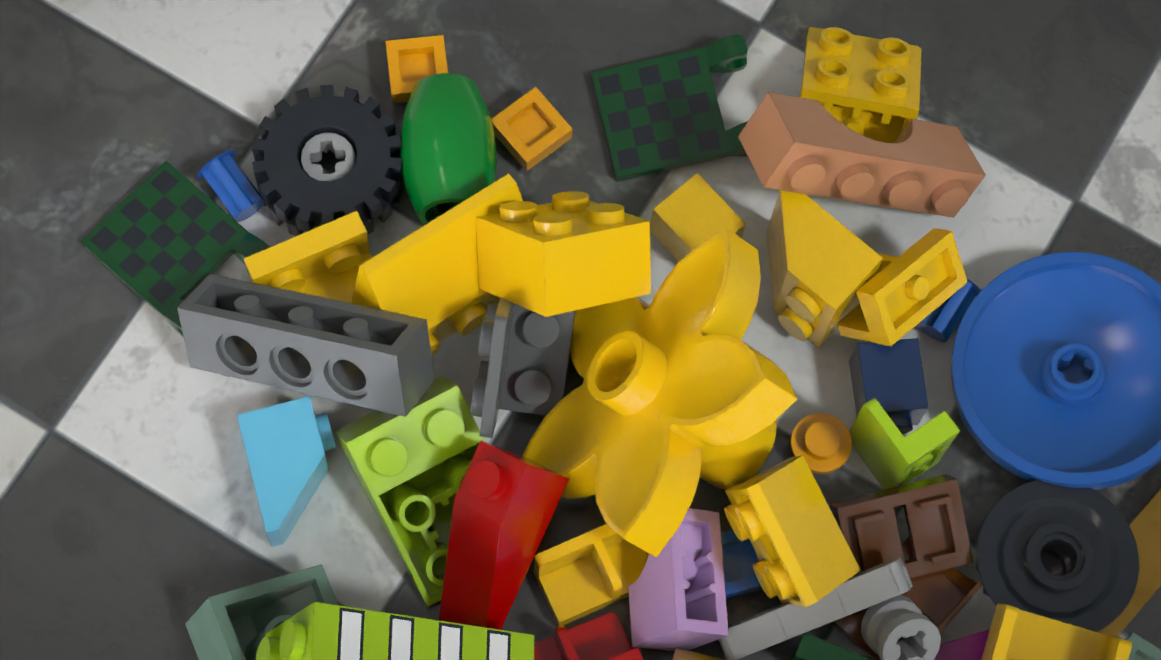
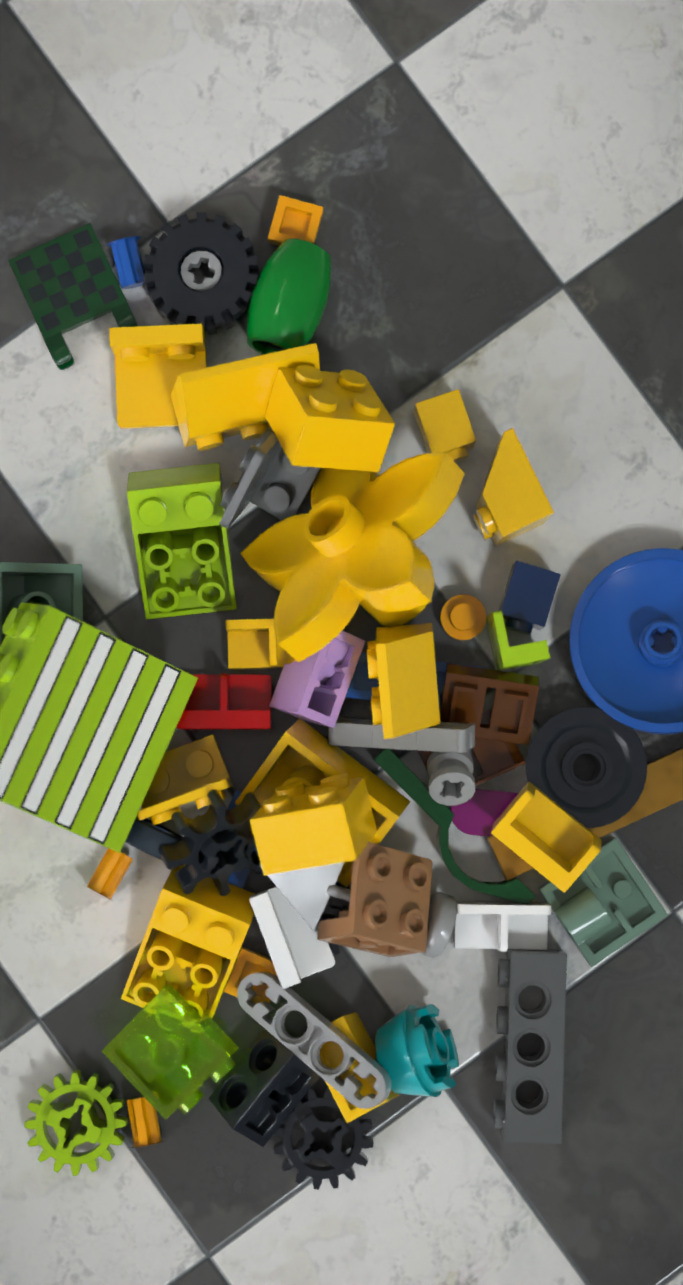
camera: 25 degrees right, 15 degrees up
dark grey brick [177,274,435,417] -> none
medium azure slope [237,396,336,547] -> none
red slope [439,441,569,630] -> none
light orange plate [491,87,573,172] -> none
dark green flag [591,34,748,182] -> none
nougat arch [738,92,986,218] -> none
yellow bracket [799,27,922,143] -> none
yellow panel [837,228,968,347] -> none
blue piece [917,279,981,342] -> none

